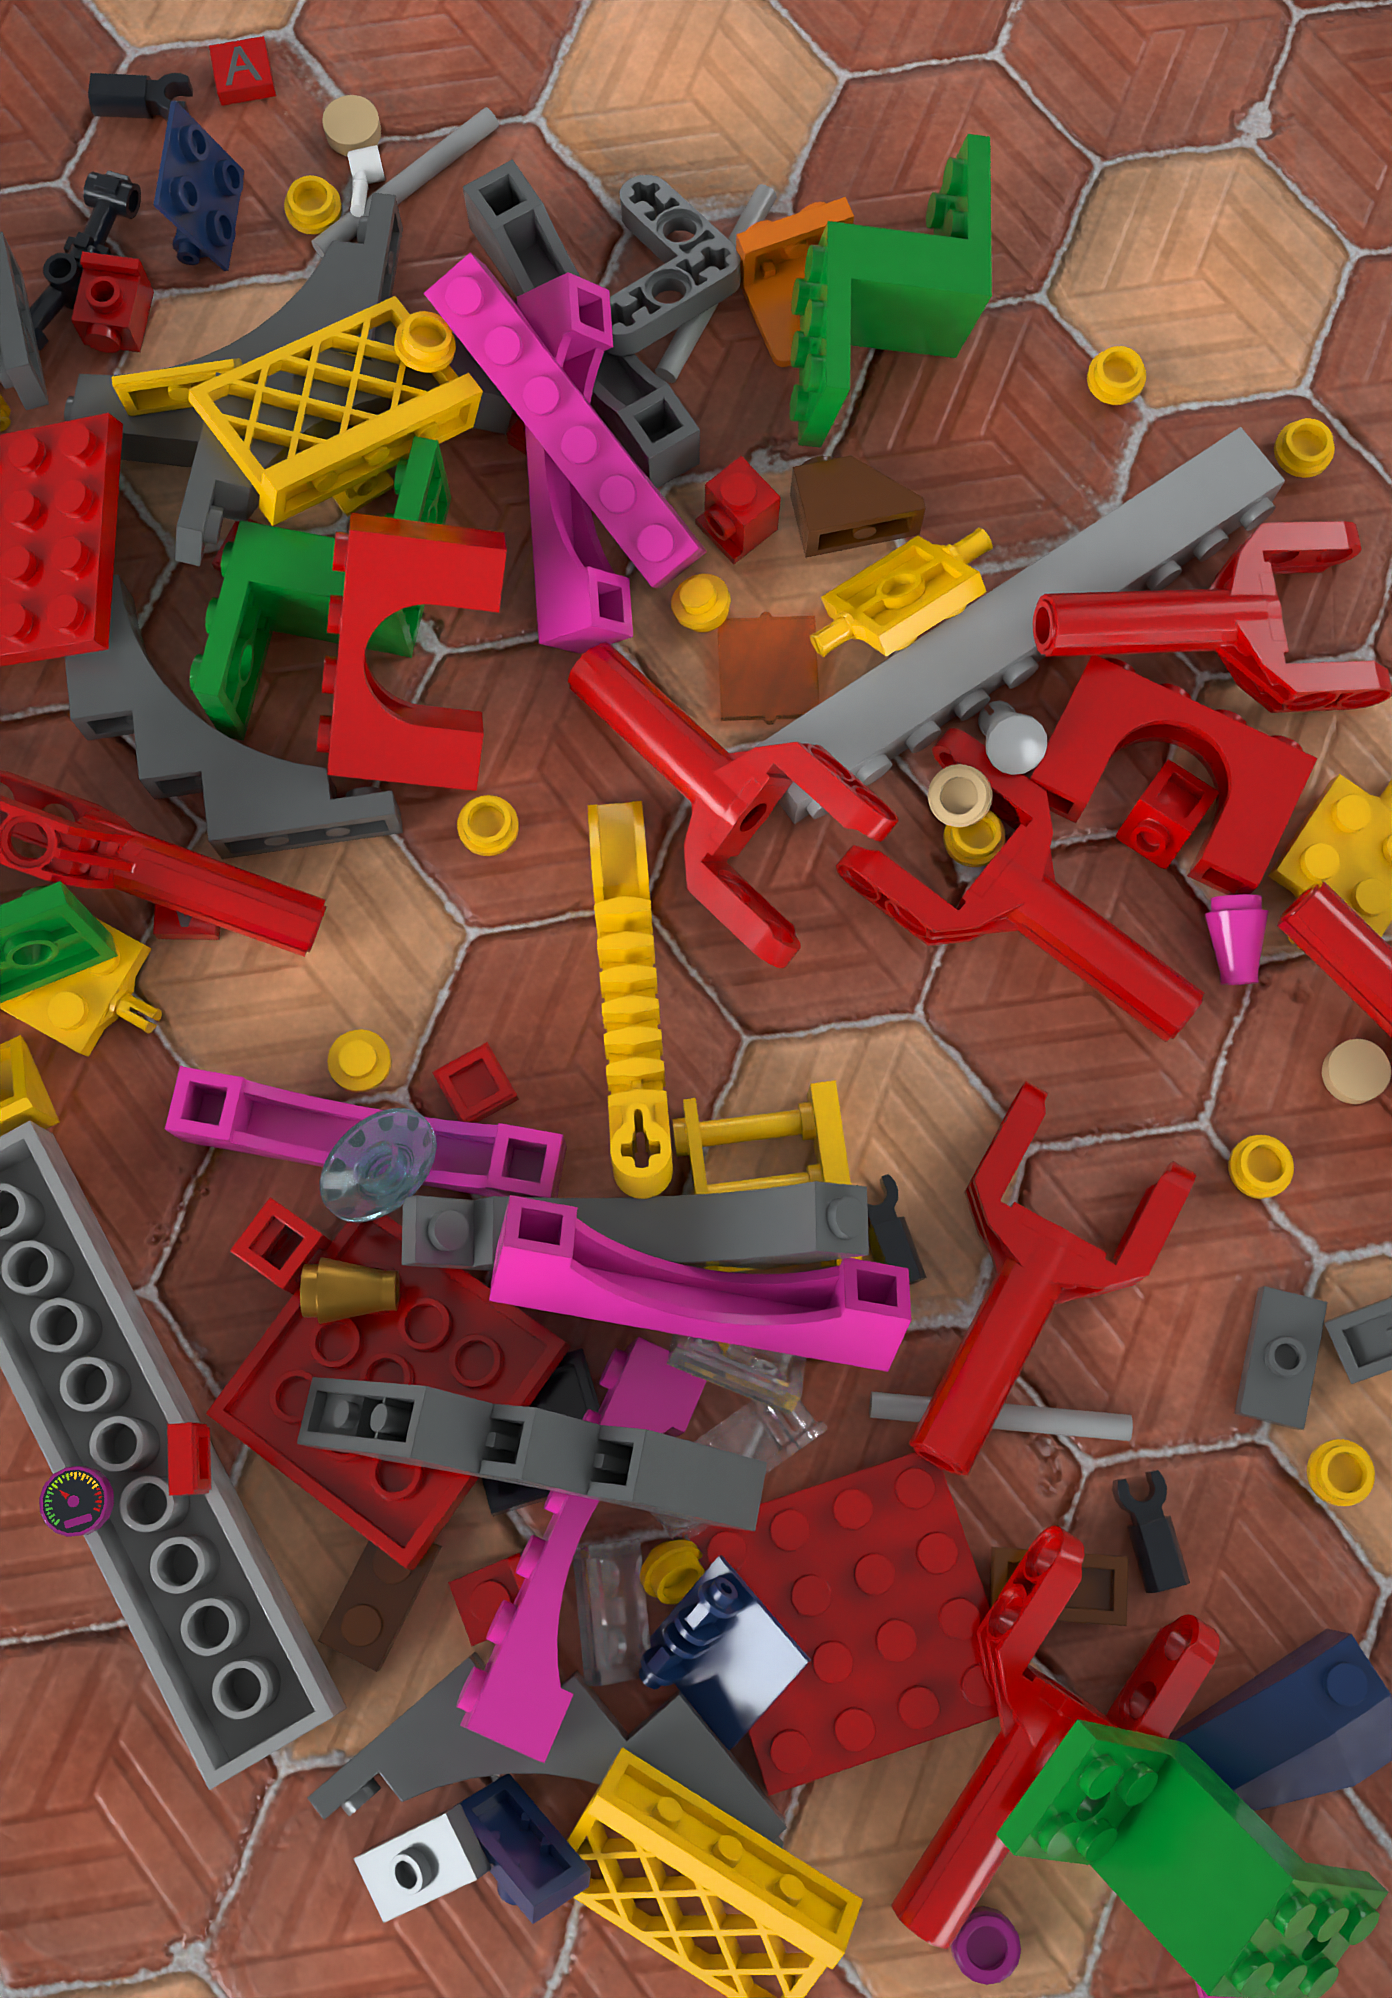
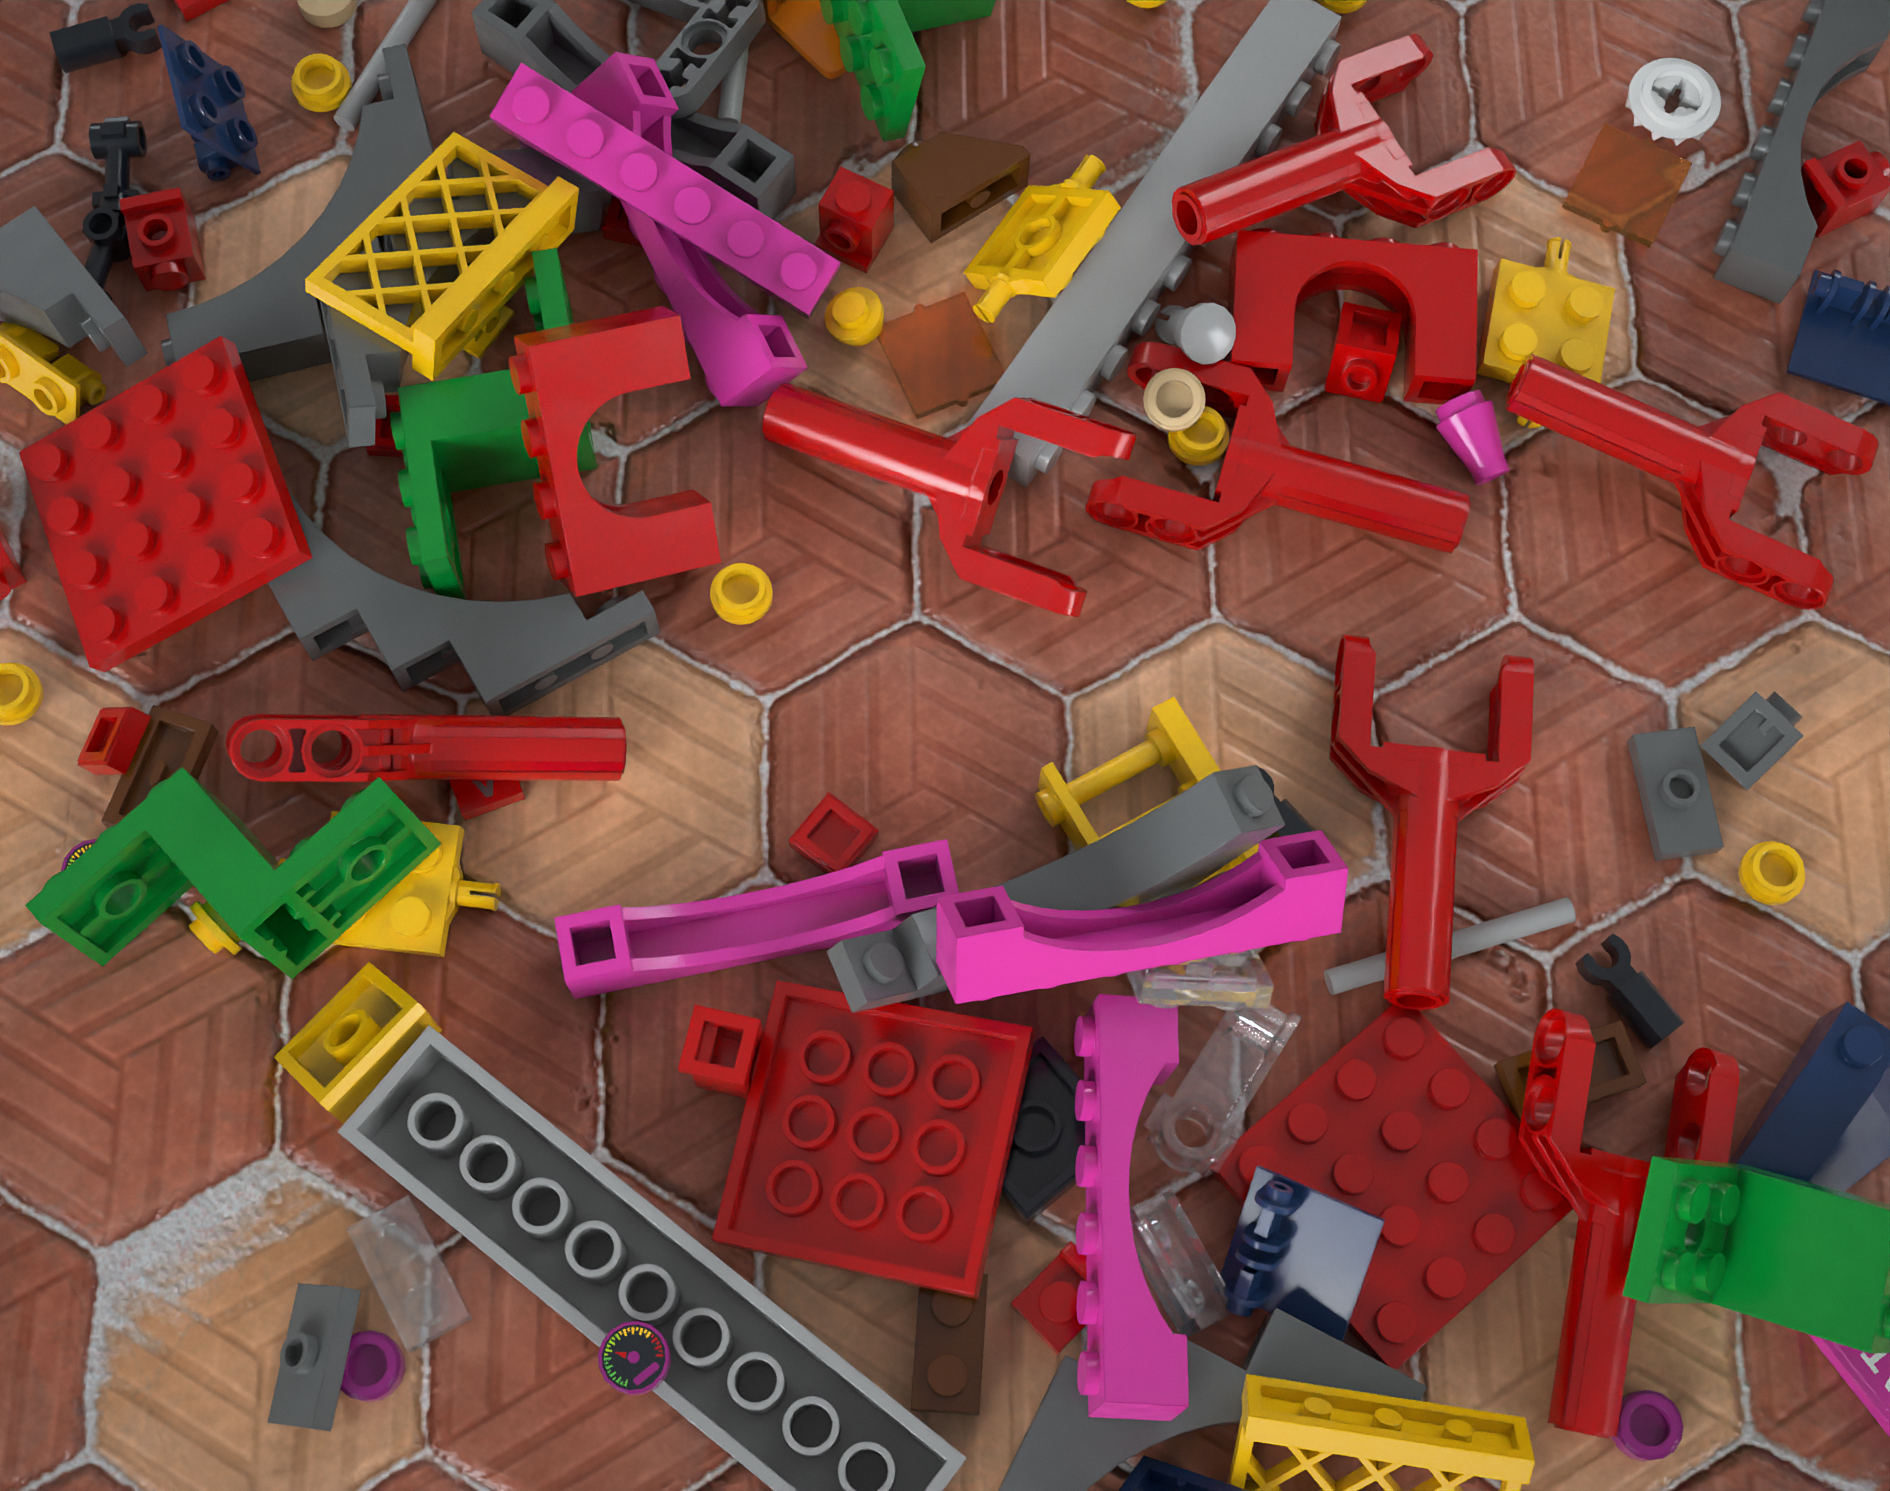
camera: 25 degrees left, 5 degrees down
yellow slope [112,358,242,416] -> none
red tile [167,1422,212,1496] -> none
dark grey arch [297,1377,767,1531] -> none
pearl gold cone [300,1257,400,1324] -> none
clear light blue dish [320,1108,437,1223] -> none
yellow plate [327,1029,392,1093] -> none
white hand [347,145,385,217] -> none
yellow plate [394,311,456,373] -> none
yellow piece [587,801,673,1199] -> none
yellow plate [639,1540,705,1604] -> none
yellow plate [1228,1135,1294,1199] -> none
tan tile [1322,1039,1391,1104] -> none

